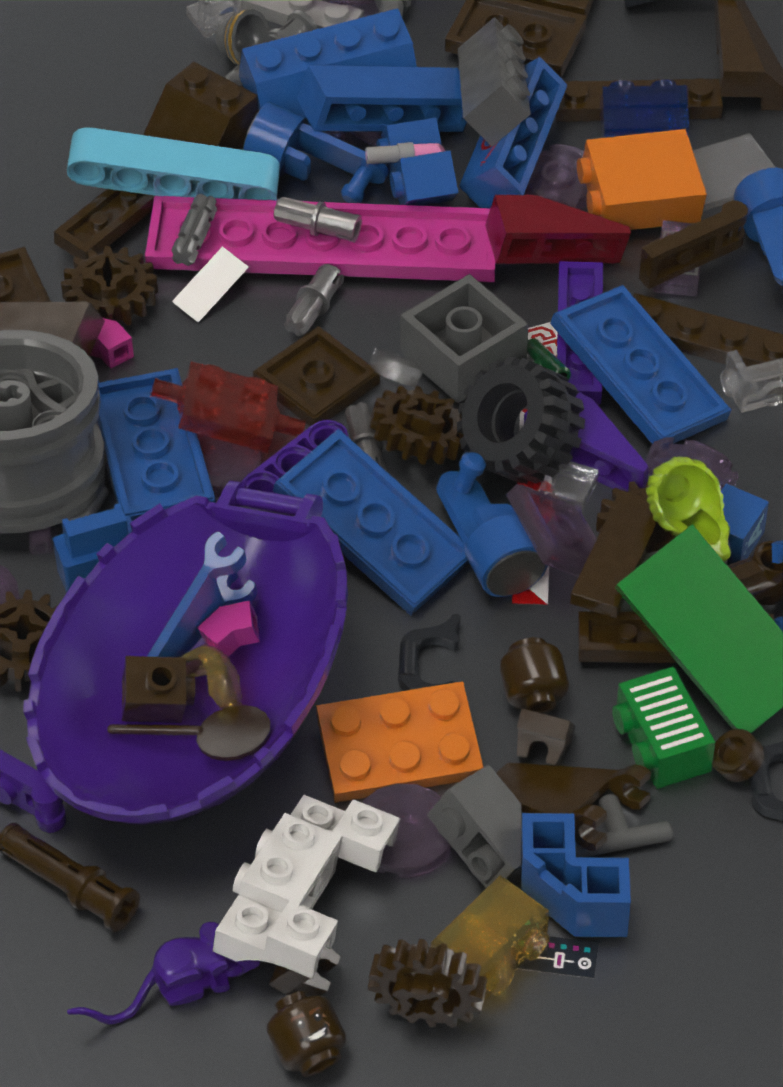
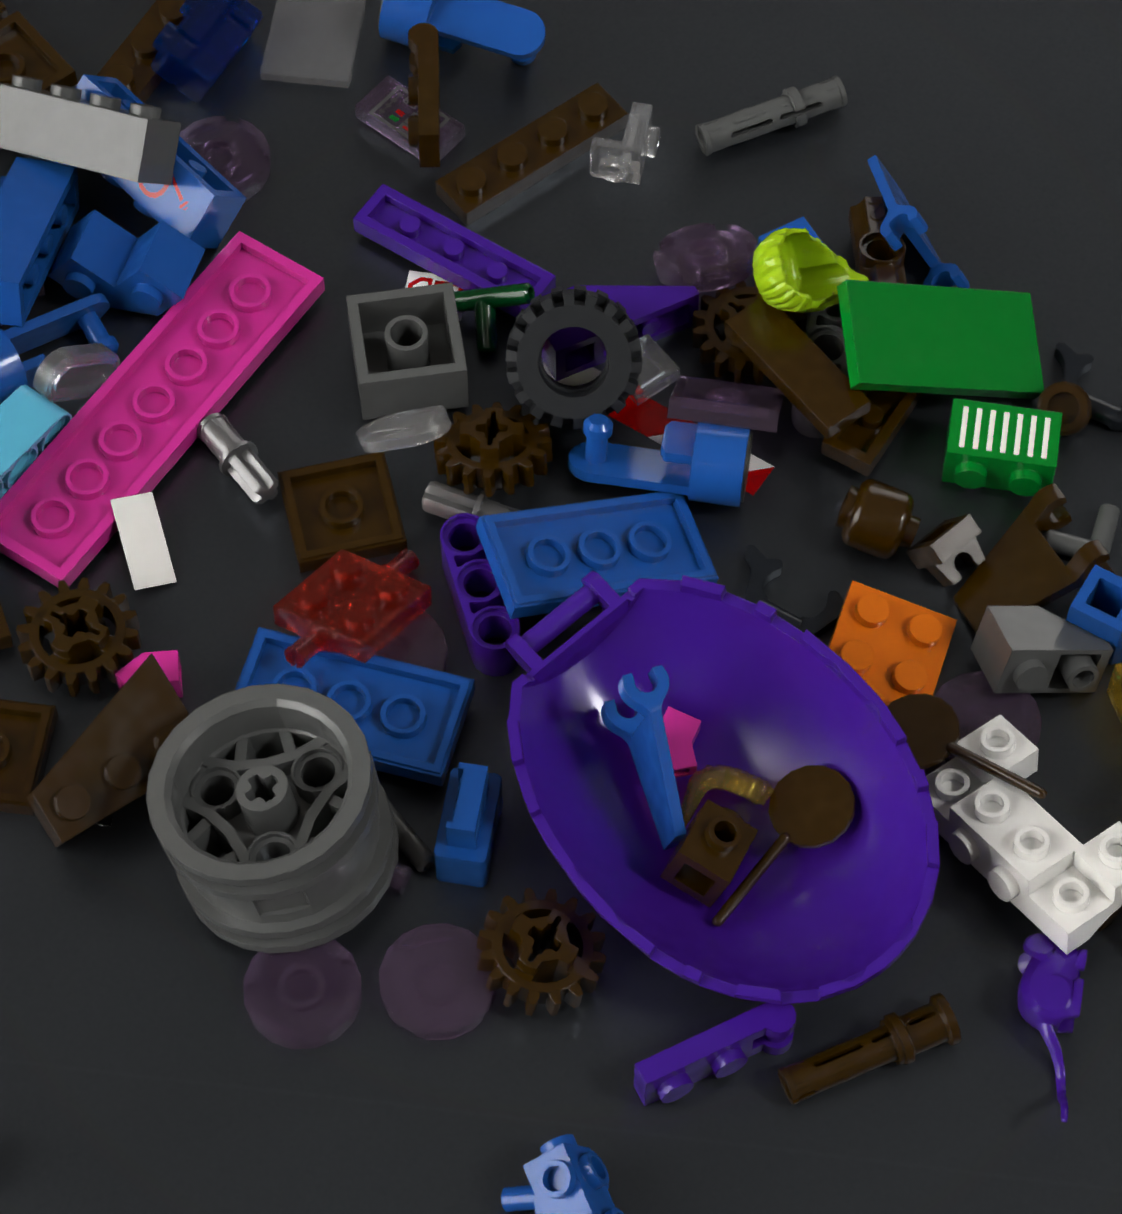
camera: 60 degrees left, 10 degrees up
dark grey axle [171,194,217,266] -> none
flat silver axle [274,197,362,242] -> none
light grey piece [365,142,446,164] -> none
dark red slope [485,195,631,264] -> none
blue tile [550,285,731,451] -> none
orange brick [577,129,707,230] -> none
none -> clear tile [33,343,120,402]
none -> dark brown piece [887,694,1047,799]

